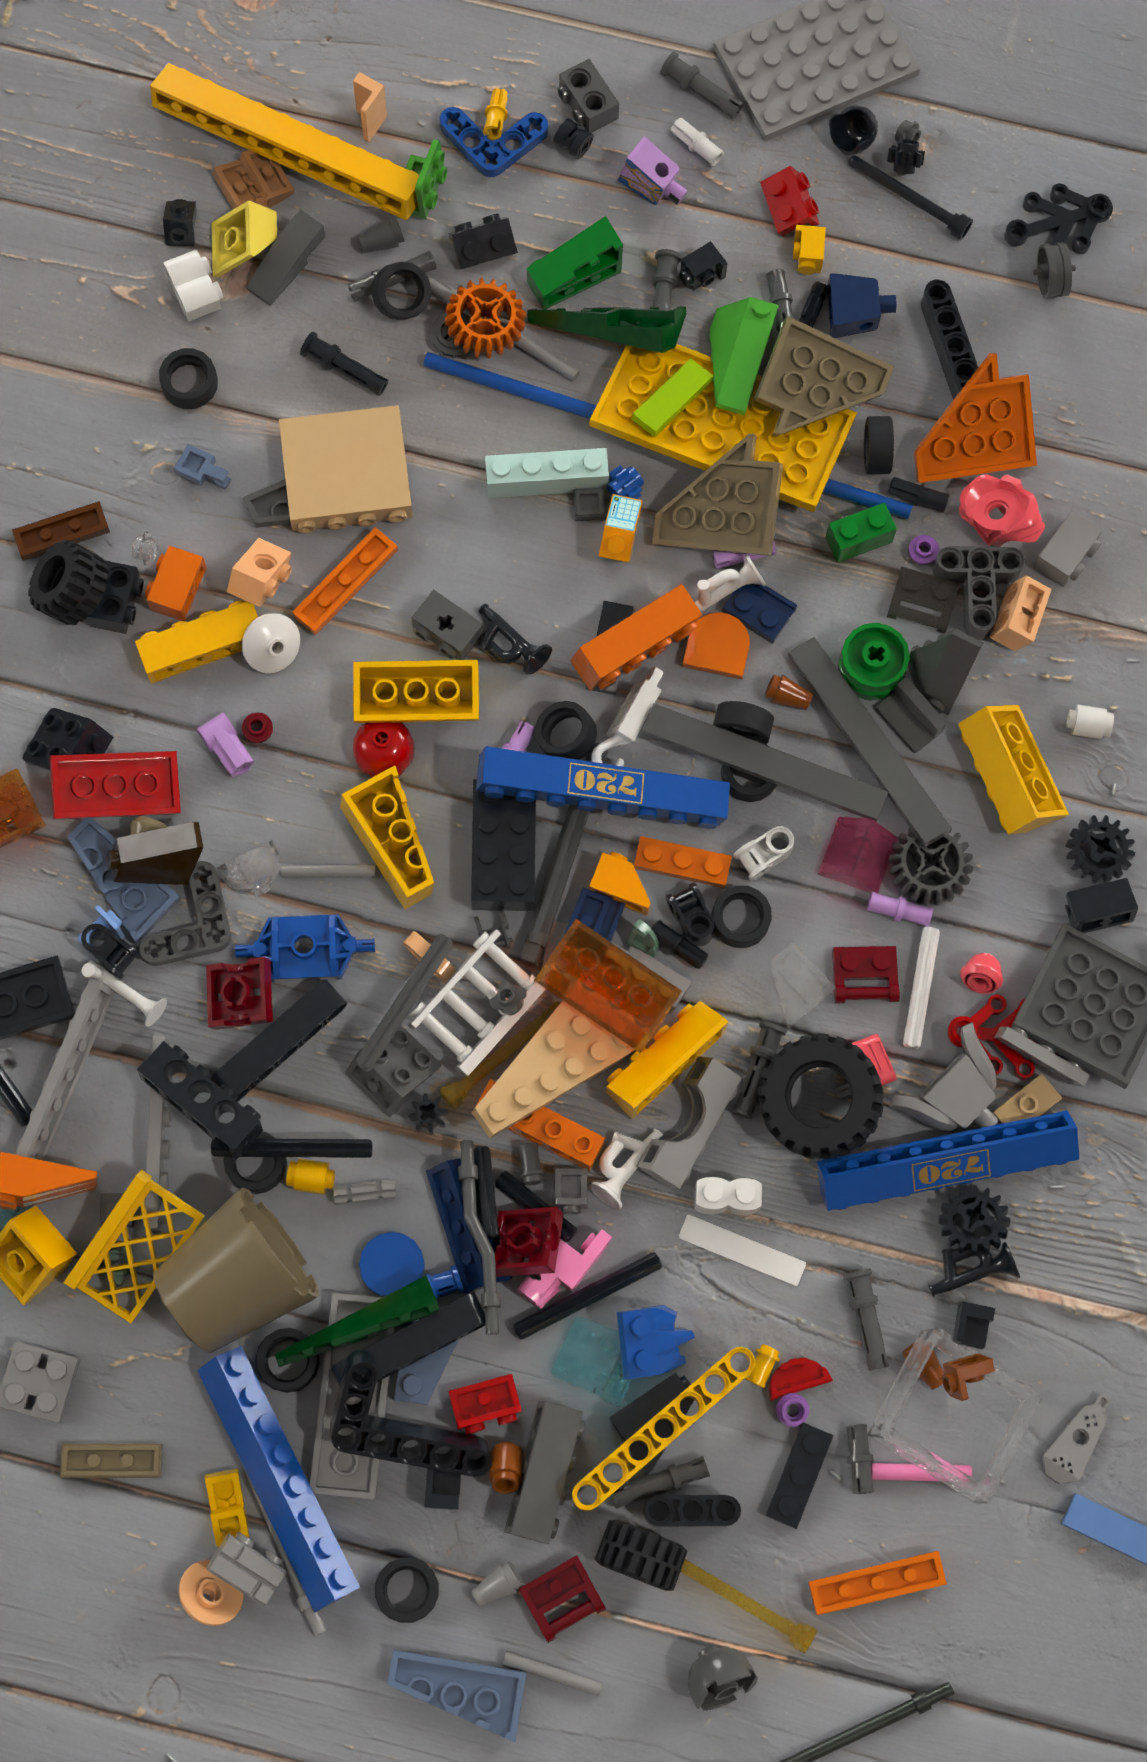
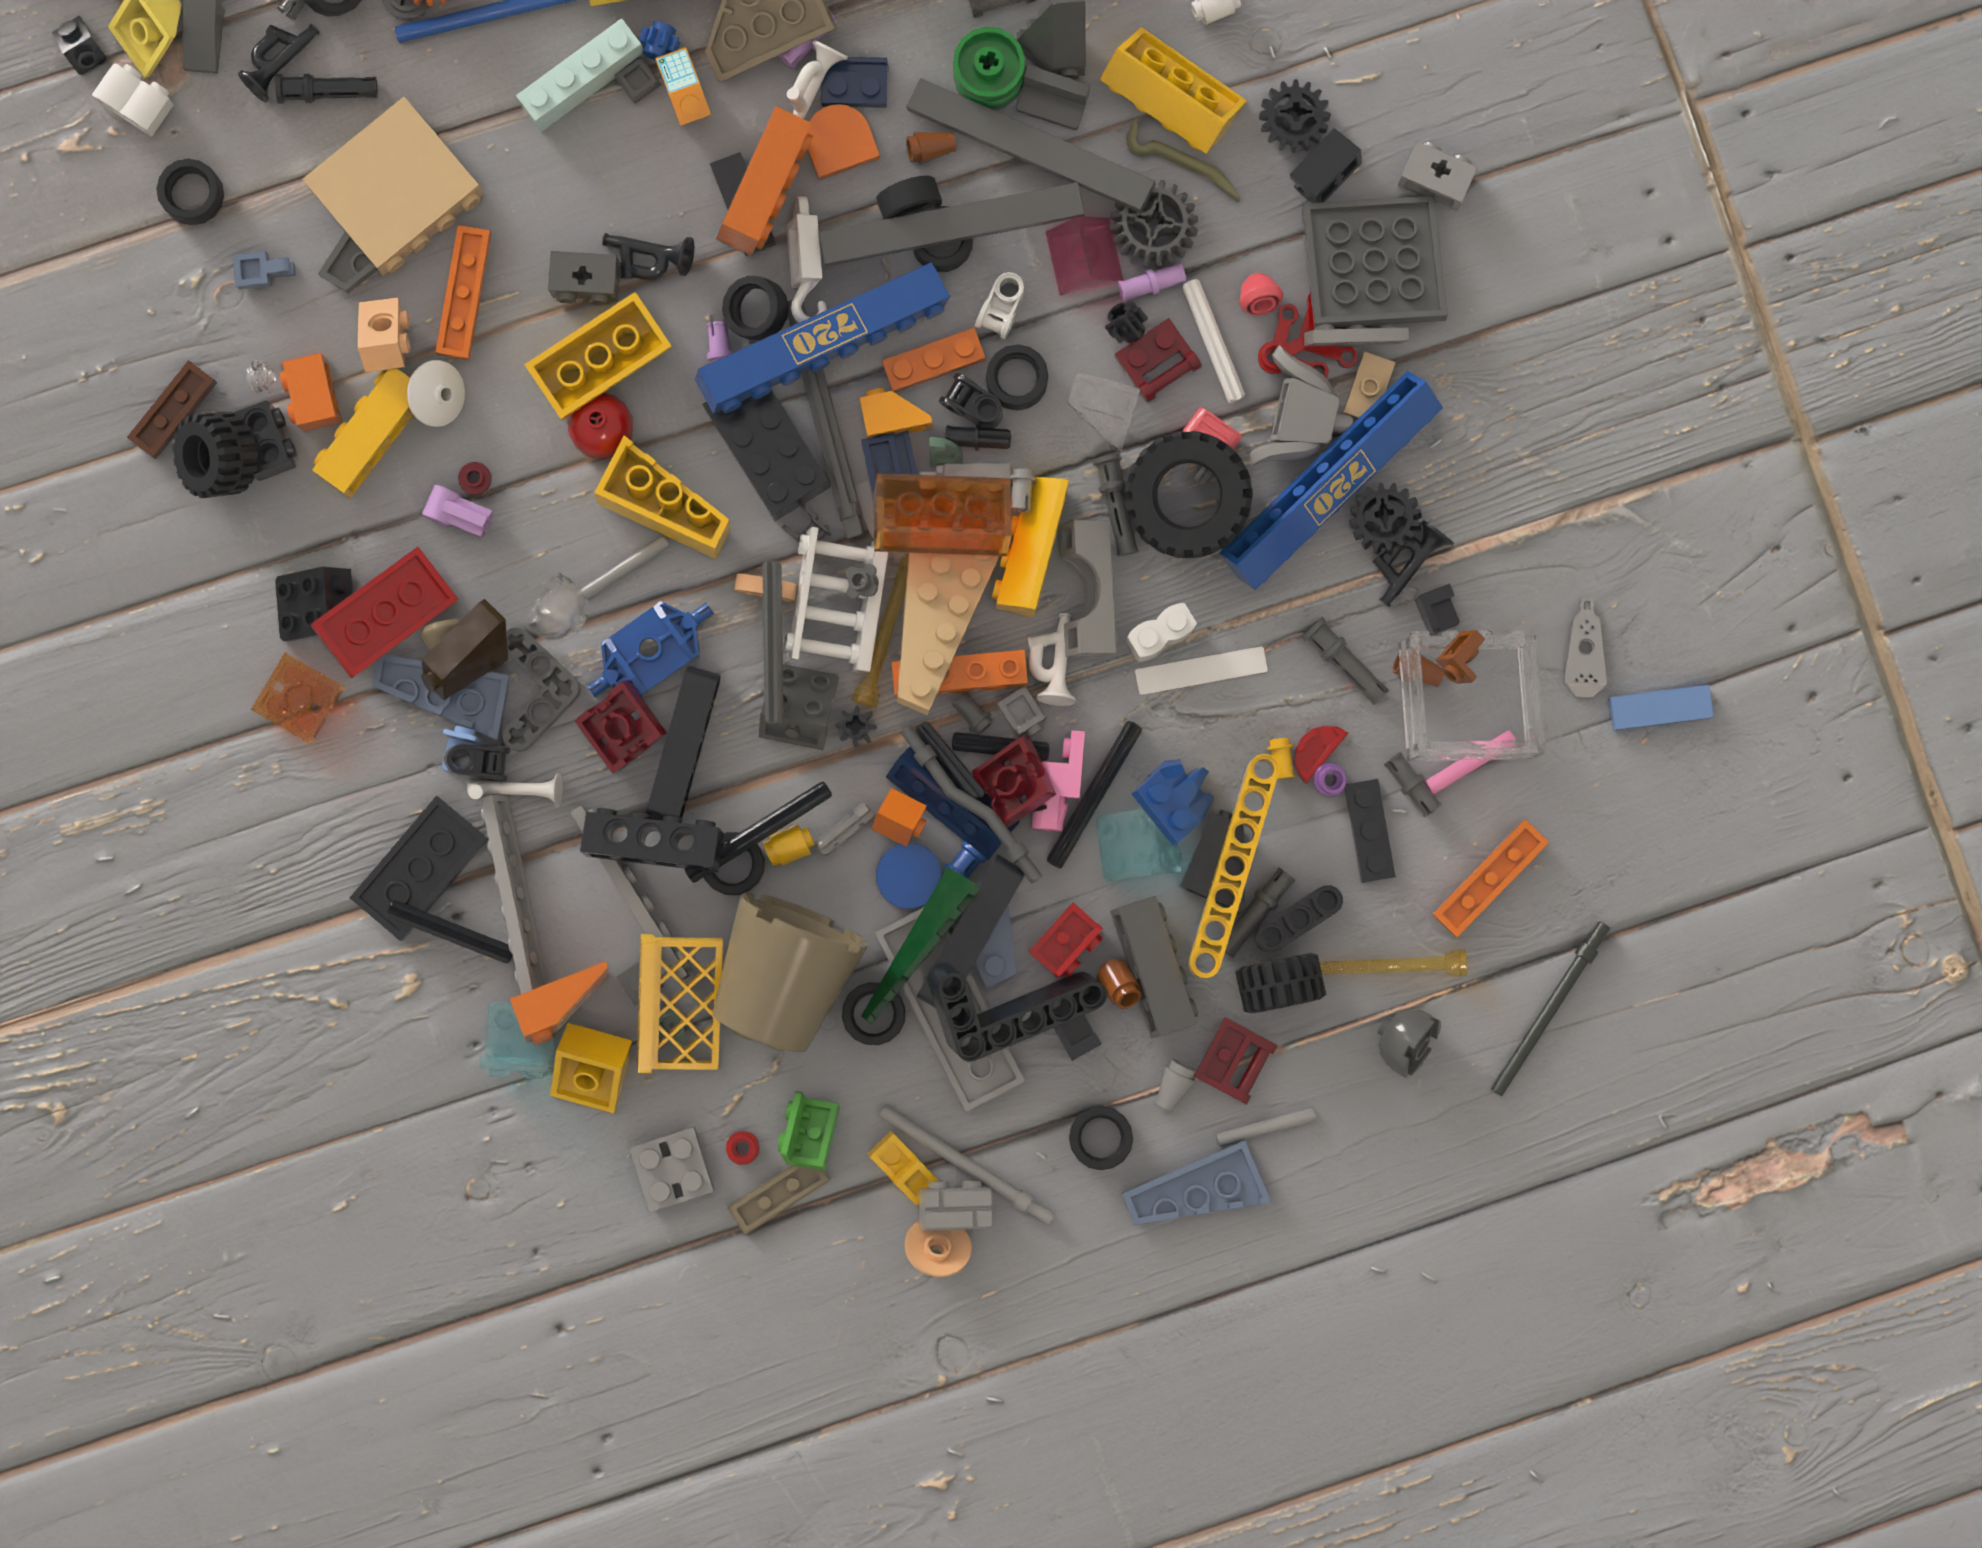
camera: 30 degrees left, 10 degrees up
blue brick [197,1346,360,1612] -> none
none -> black piece [238,24,320,102]
none -> red plate [726,1131,760,1165]
none -> bright green bracket [778,1091,840,1171]
none -> orange brick [871,788,927,847]
none -> light grey pin [1010,469,1036,513]
none -> black gear [1105,302,1148,344]
none -> olive piece [1126,119,1240,202]

